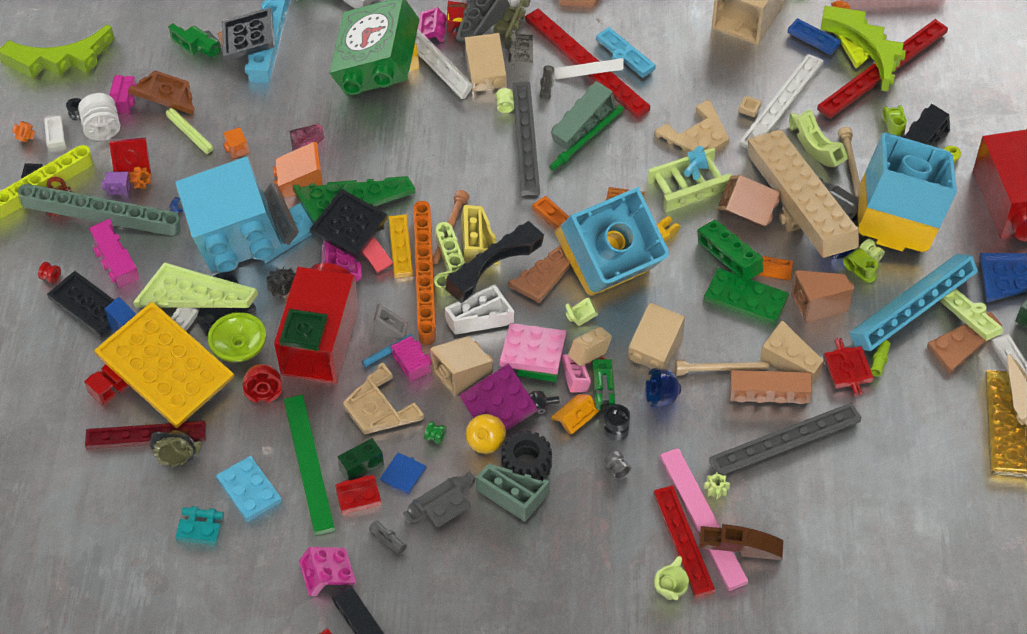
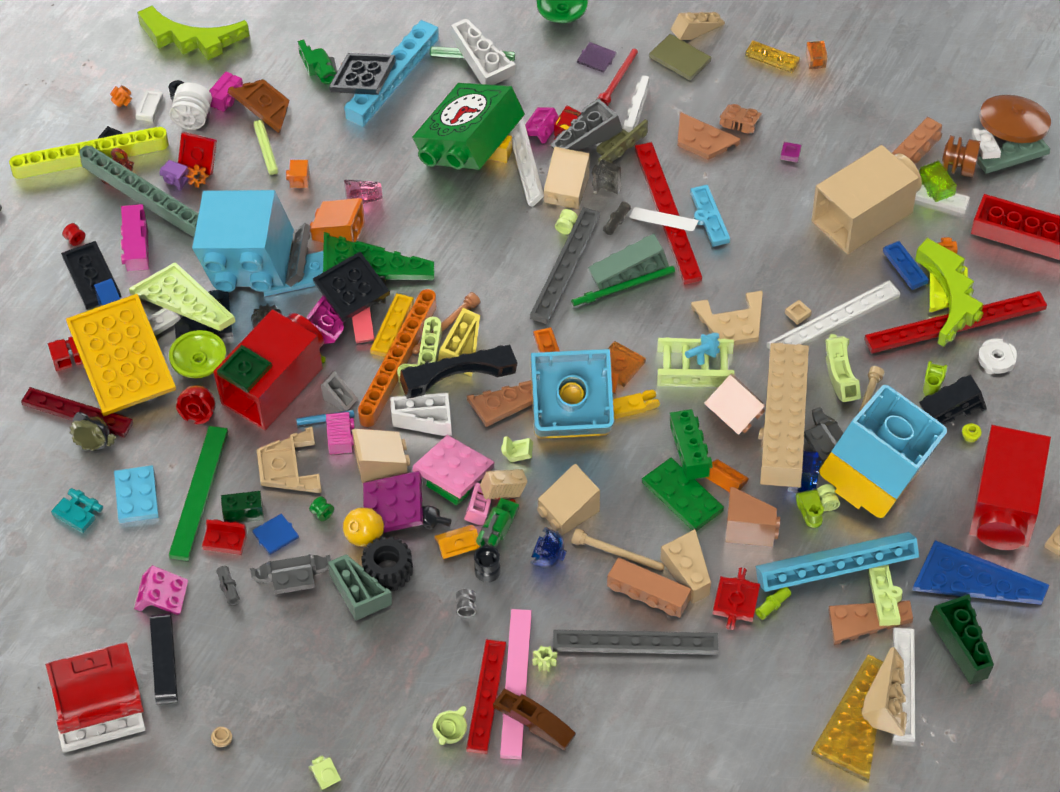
camera: 25 degrees right, 0 degrees up
none -> white plate [978,339,1017,374]

